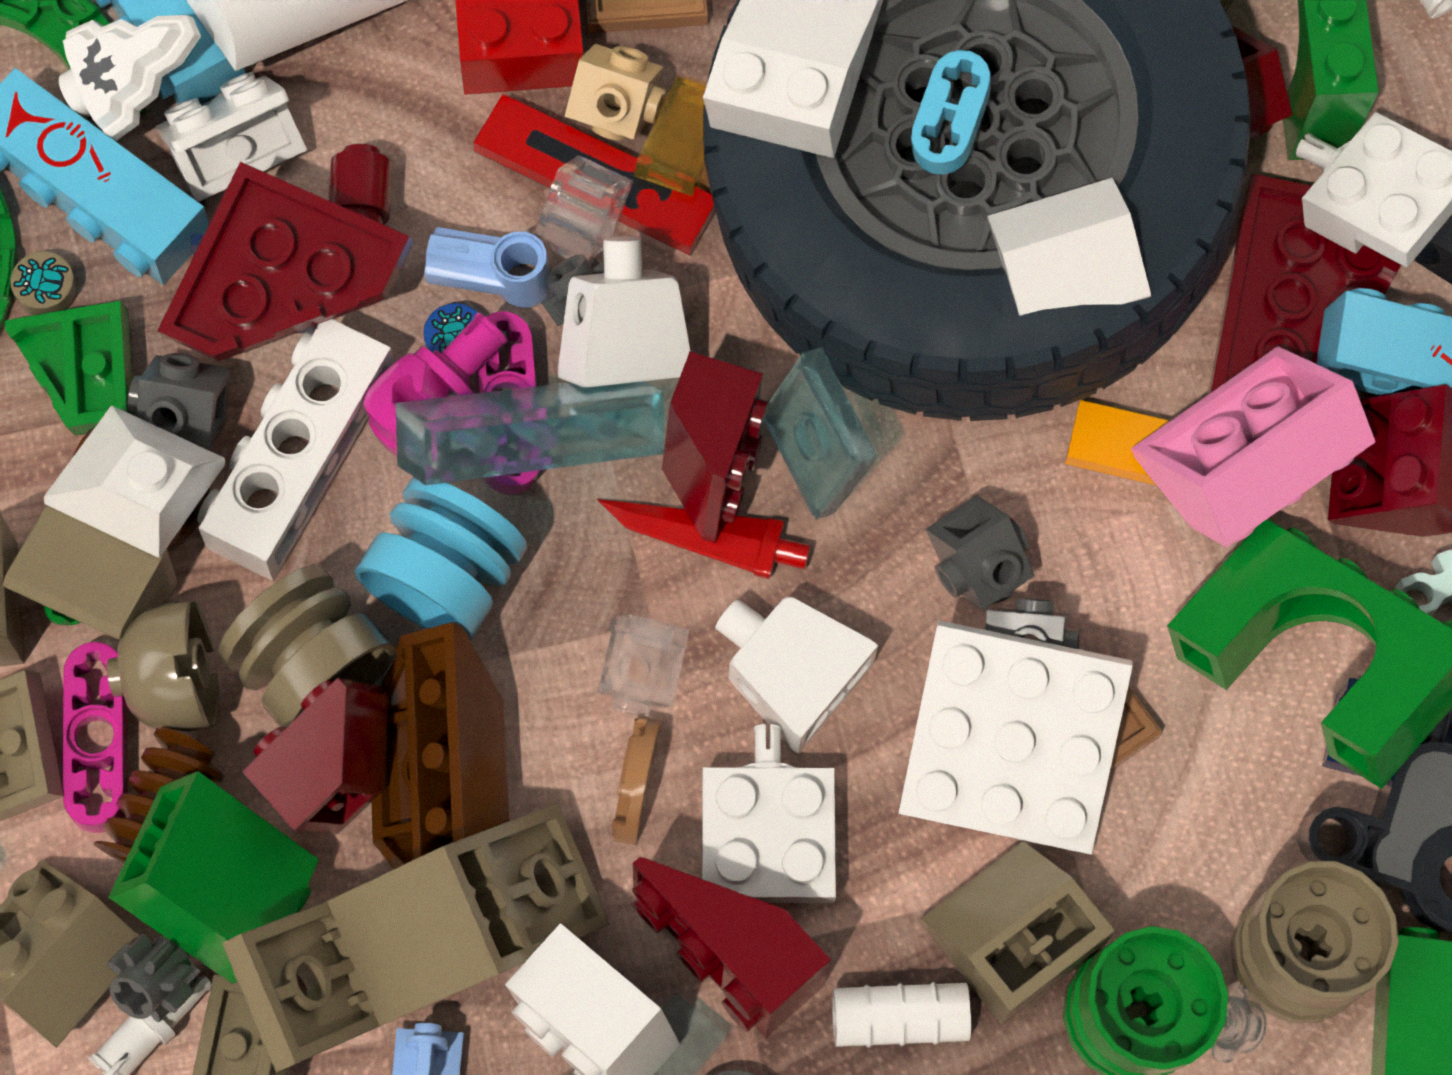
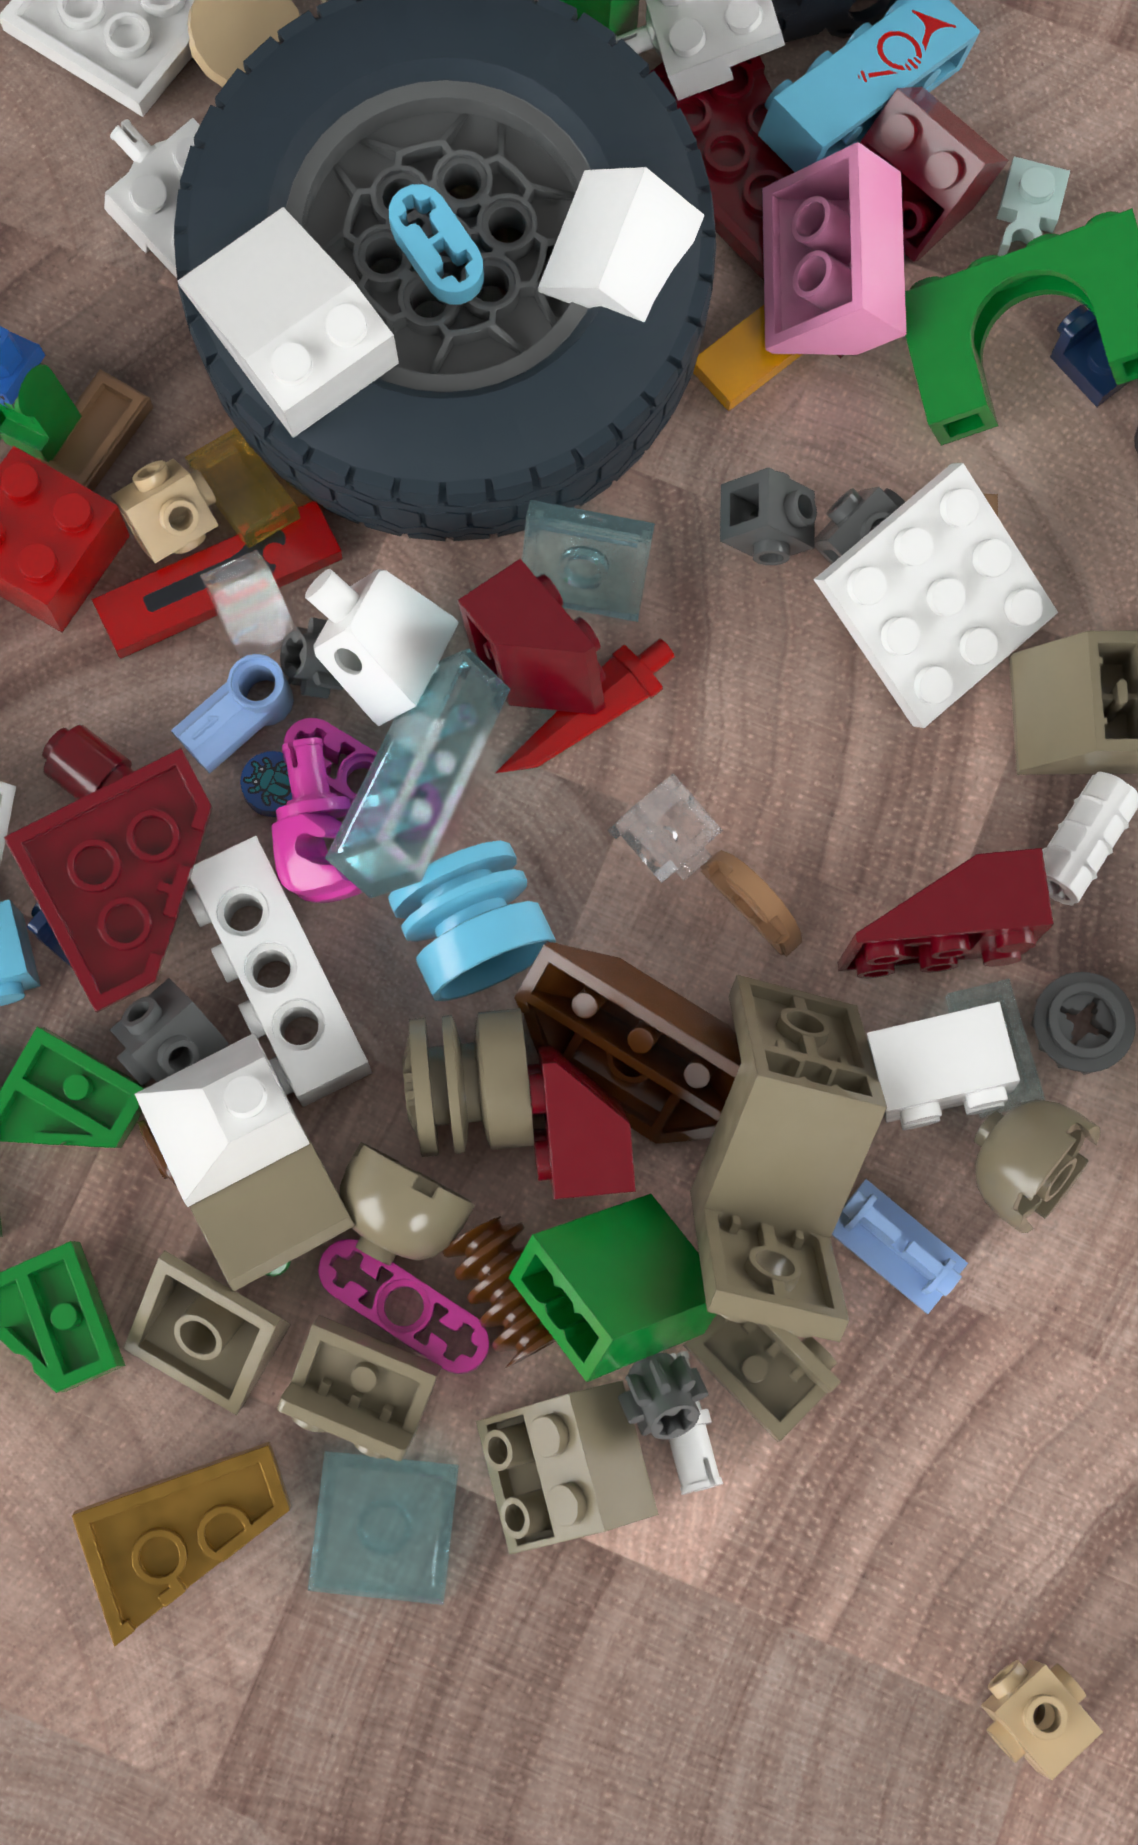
camera: 55 degrees left, 5 degrees up
white plate [702,724,836,903] -> none
white torso [715,596,878,754] -> none

